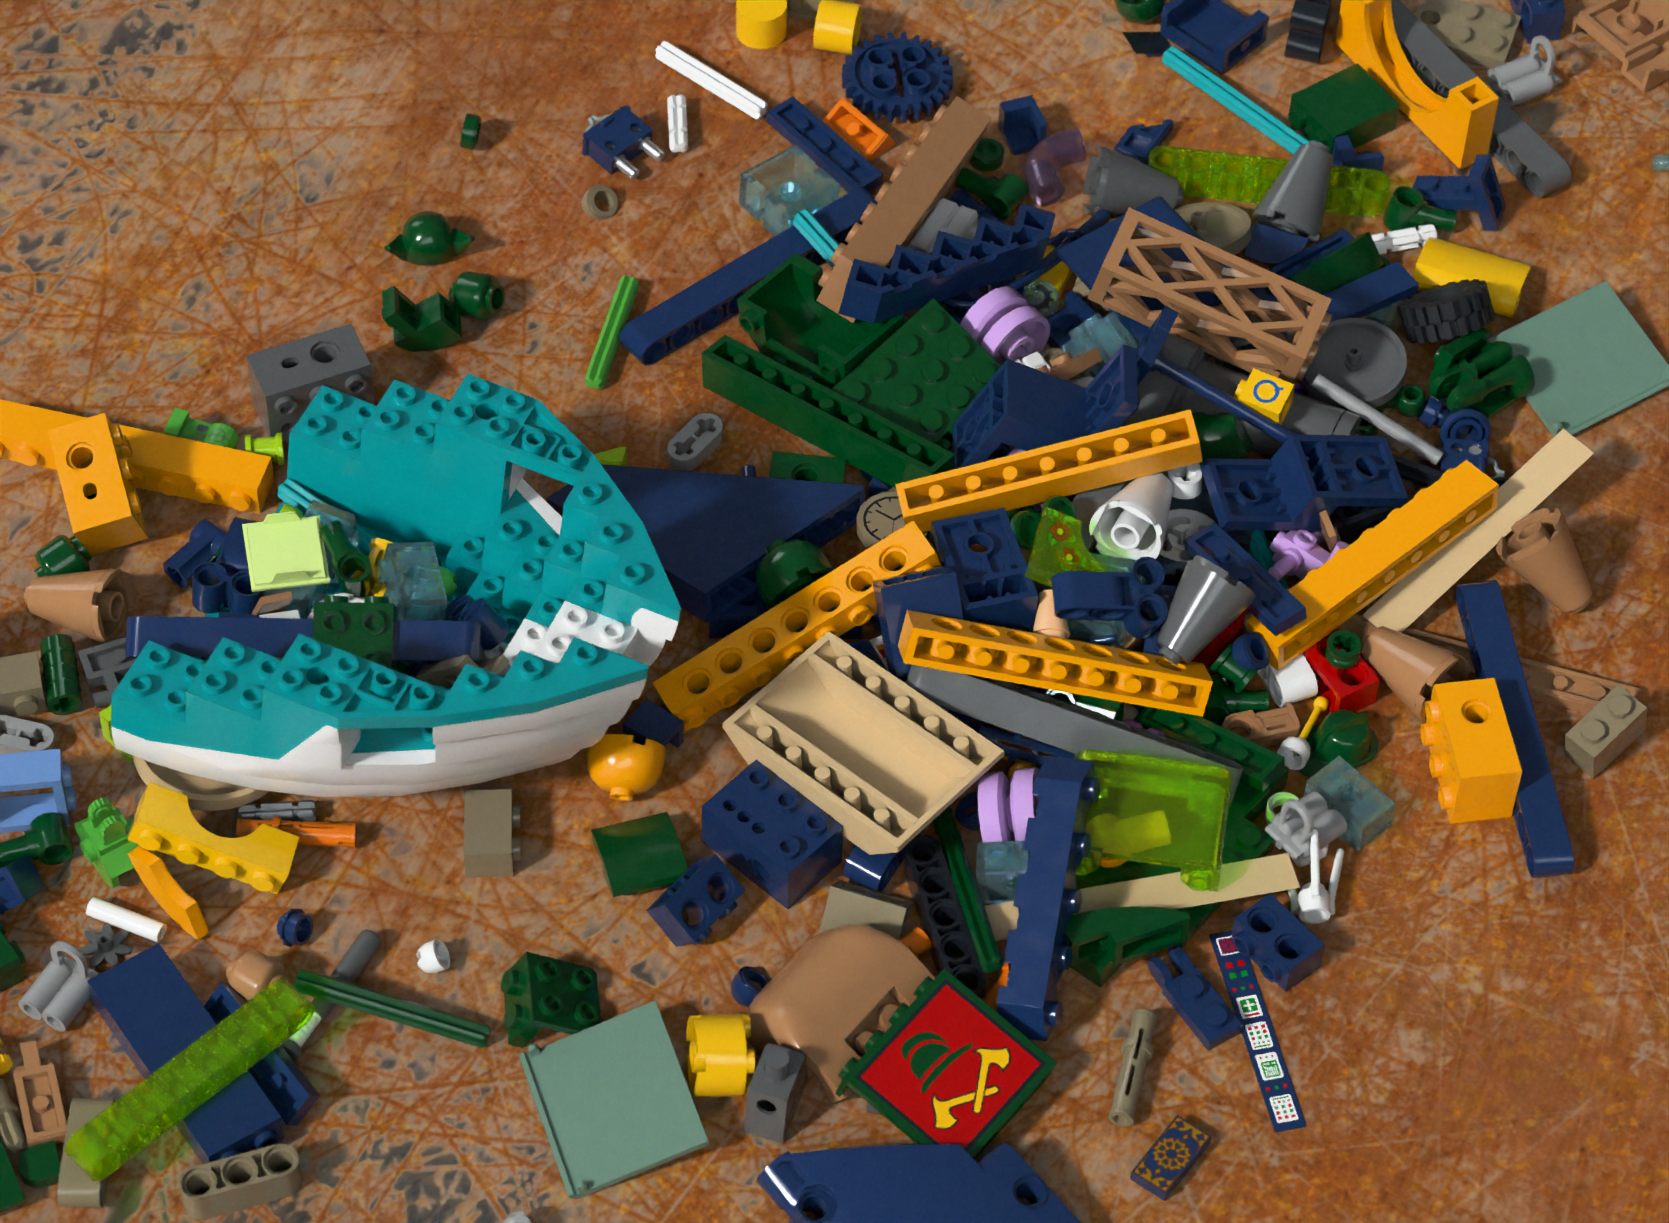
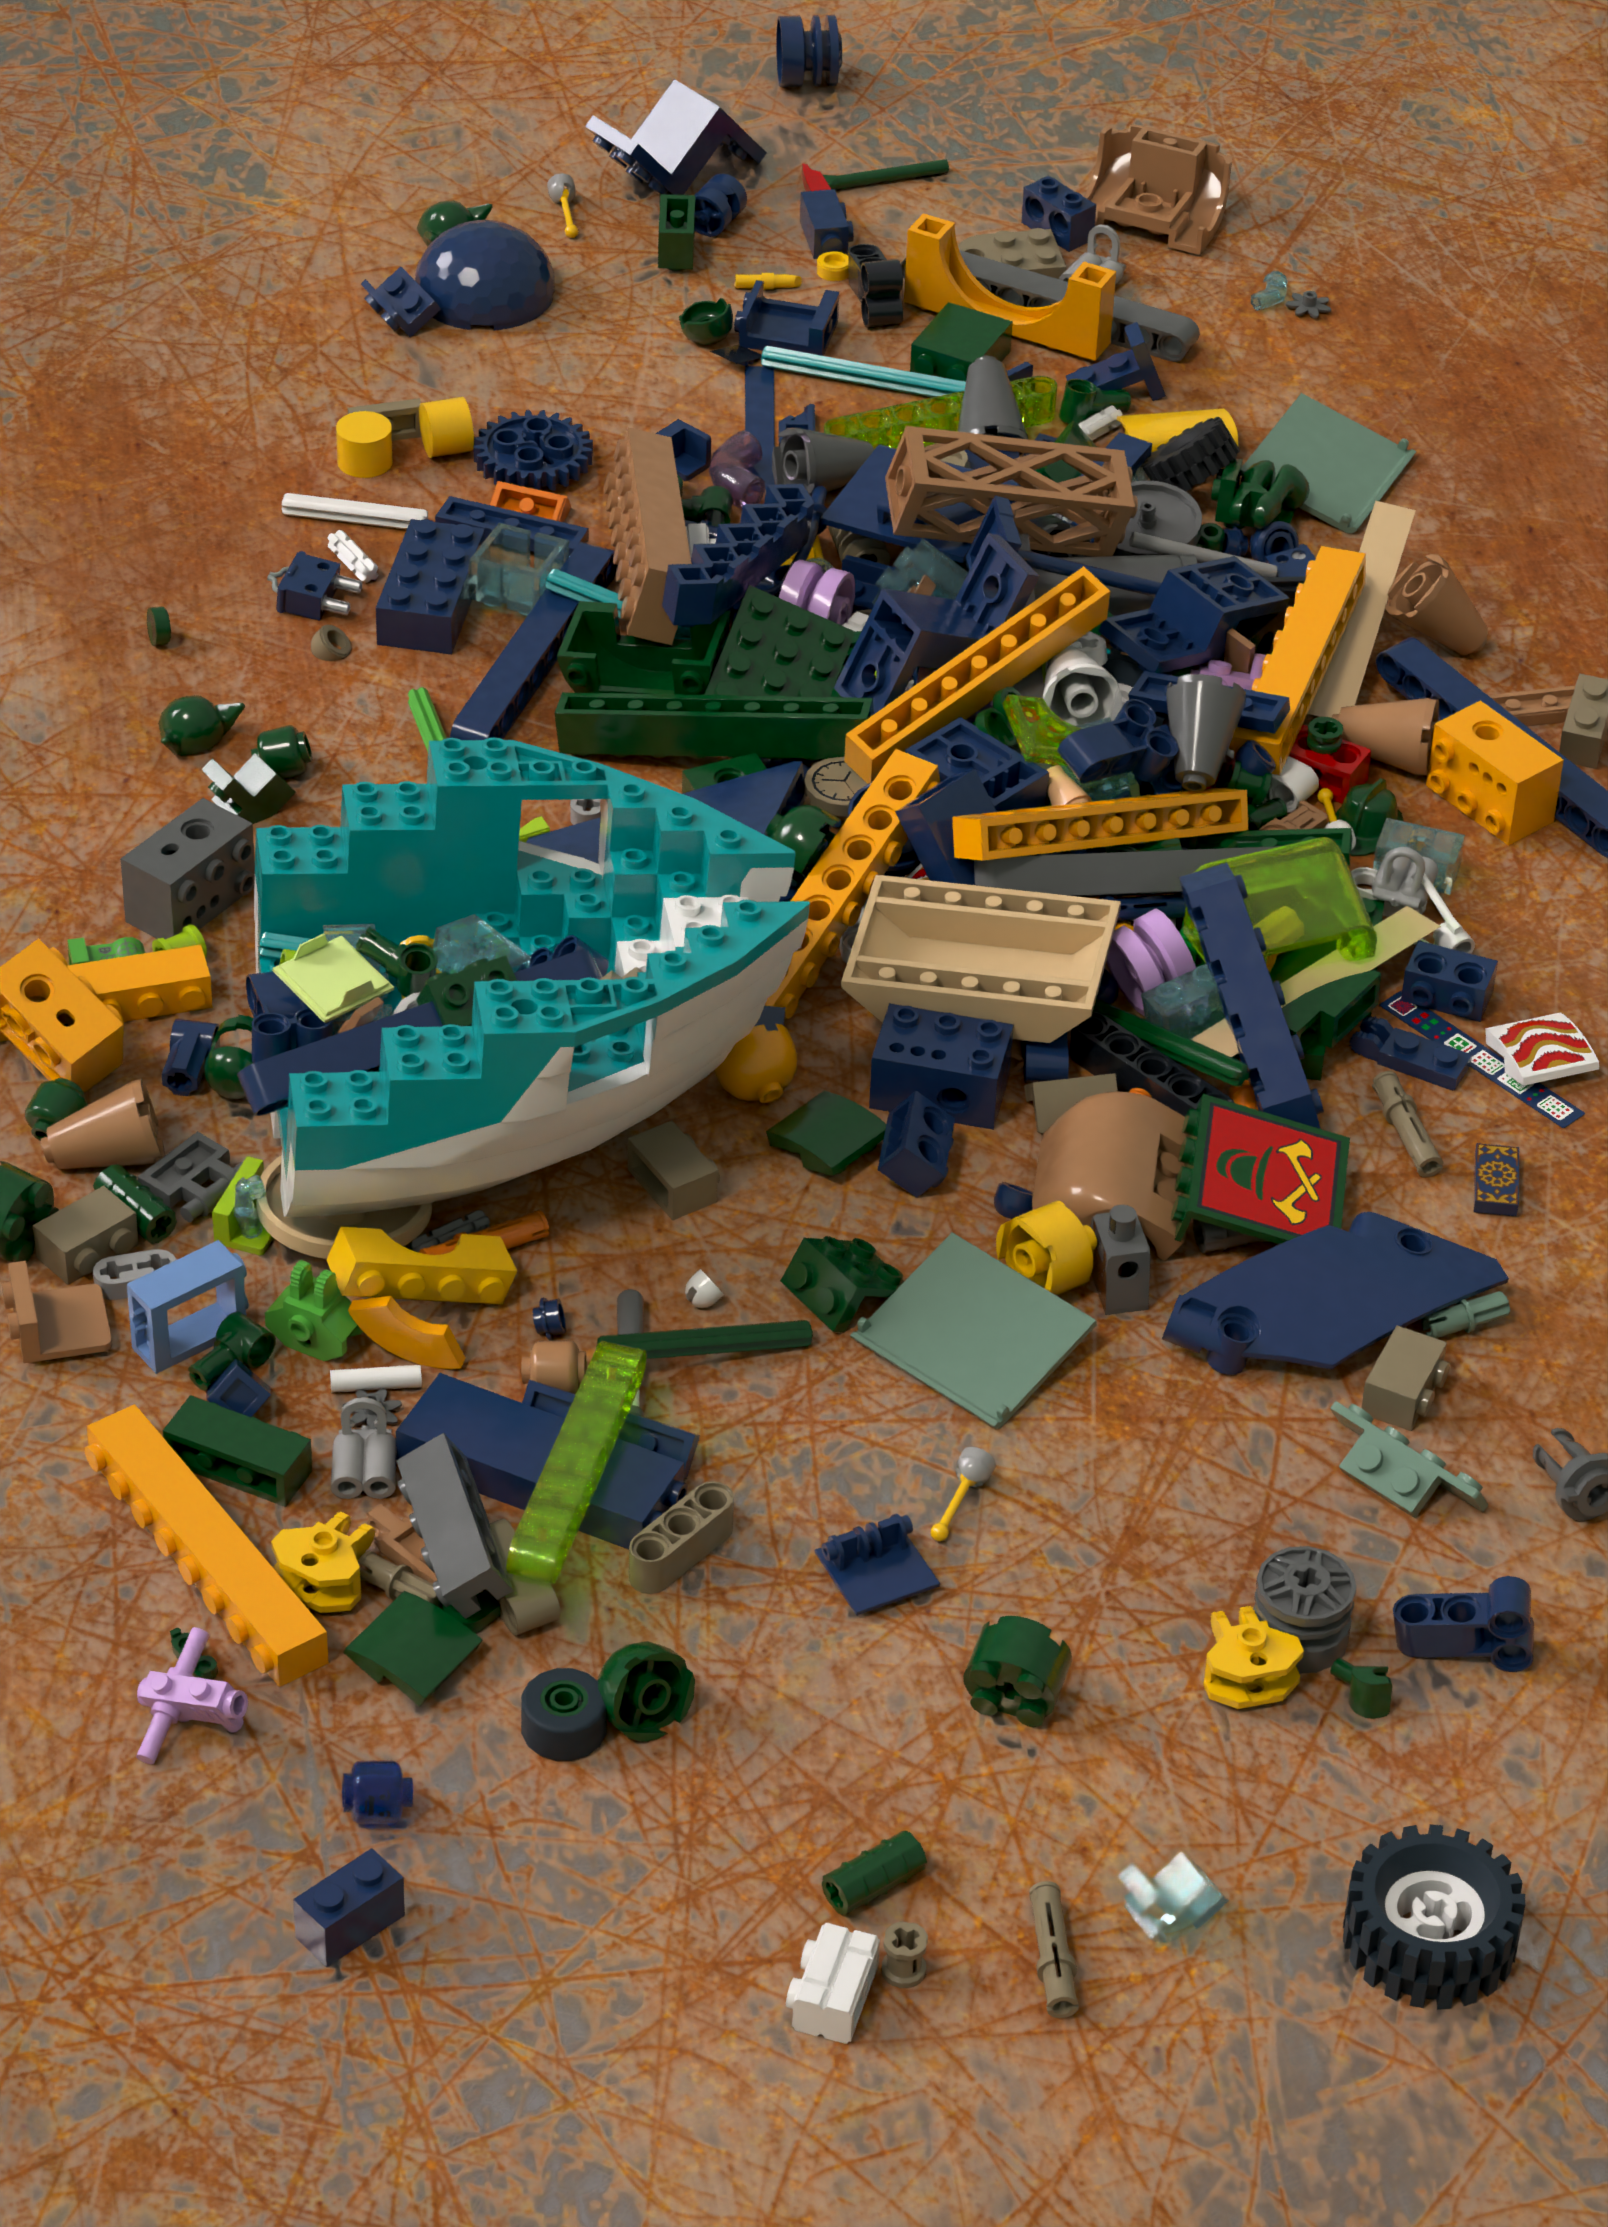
camera: 30 degrees left, 10 degrees down
yellow brick [1234,368,1294,425] -> none
none -> dark blue brick [376,519,485,655]
none -> dark grey brick [396,1433,514,1619]
none -> dark blue sticker [745,366,775,490]
none -> slope [1485,1012,1599,1086]

